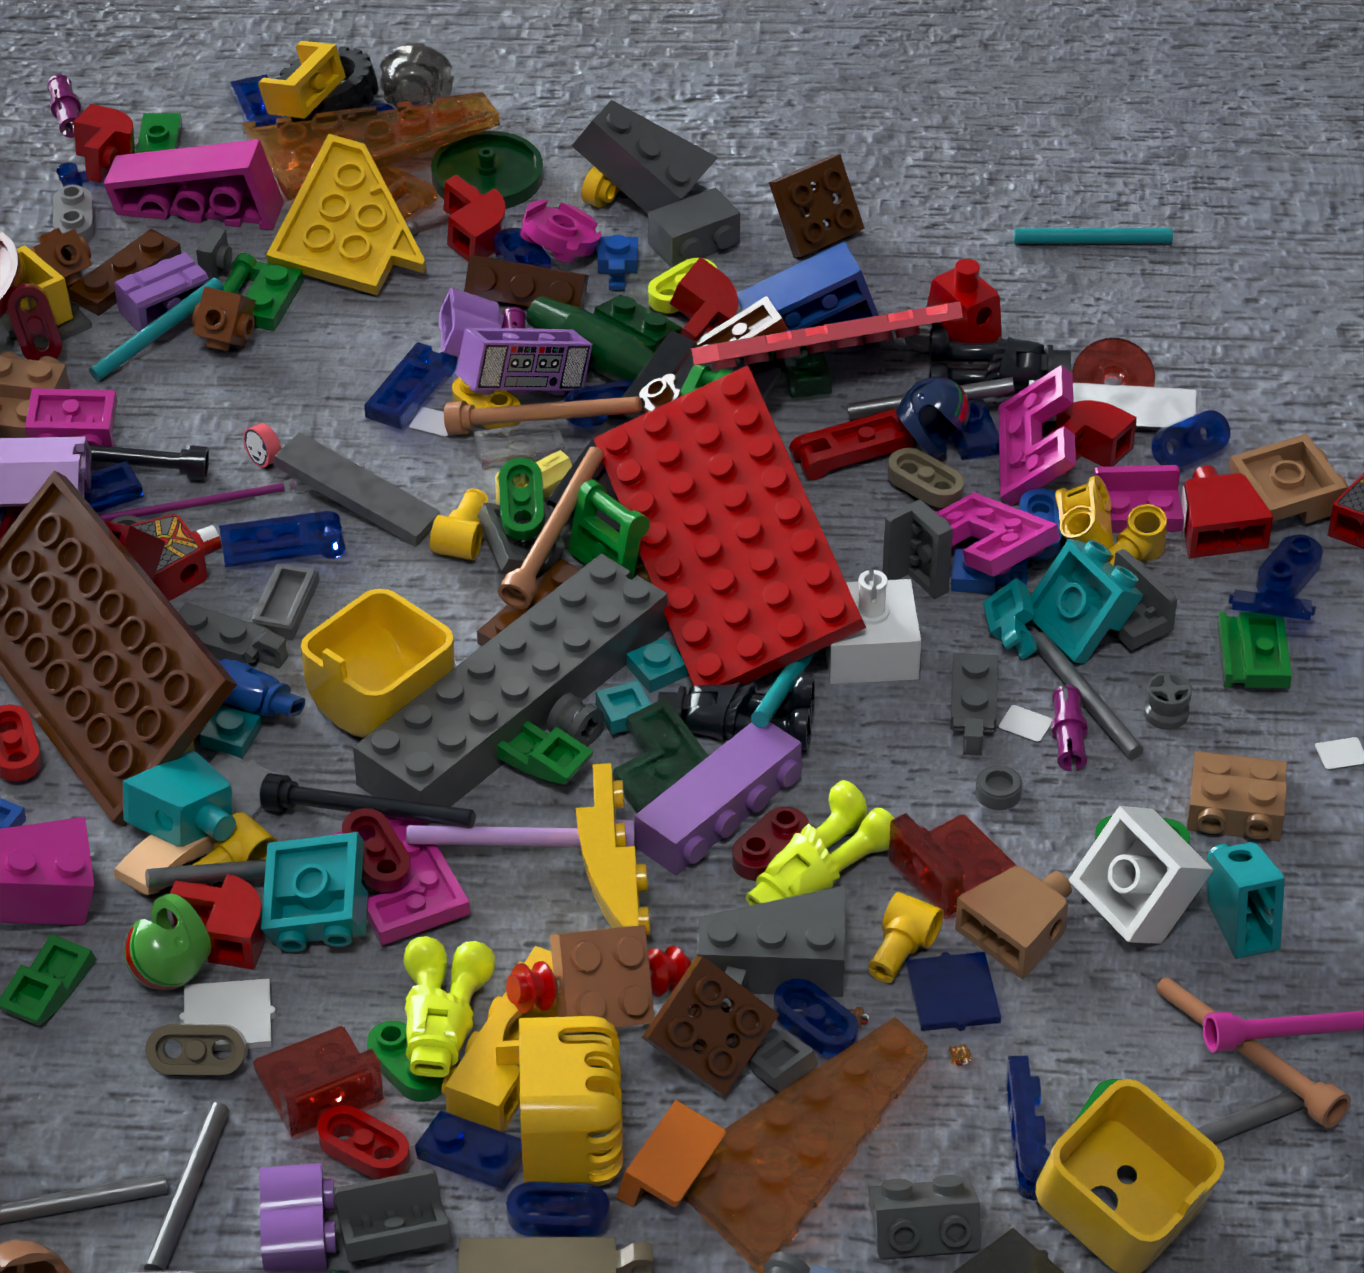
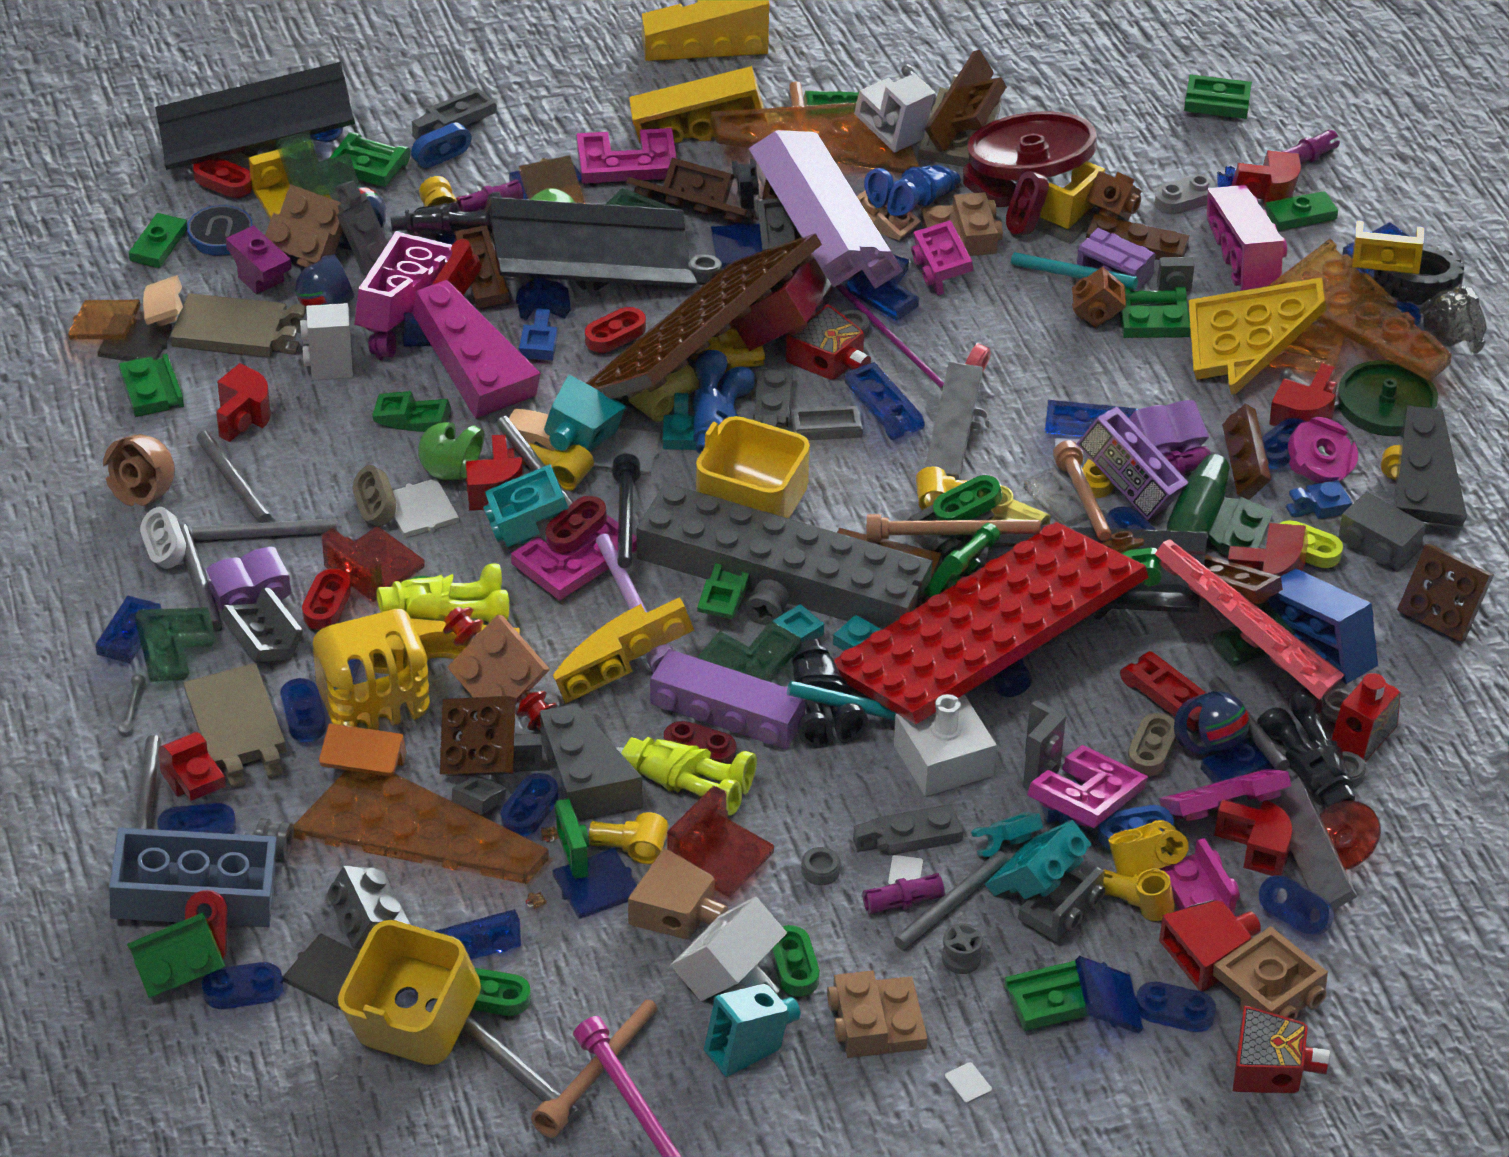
camera: 70 degrees right, 0 degrees up
black piece [7,437,209,480] -> none
none -> green plate [555,799,589,879]

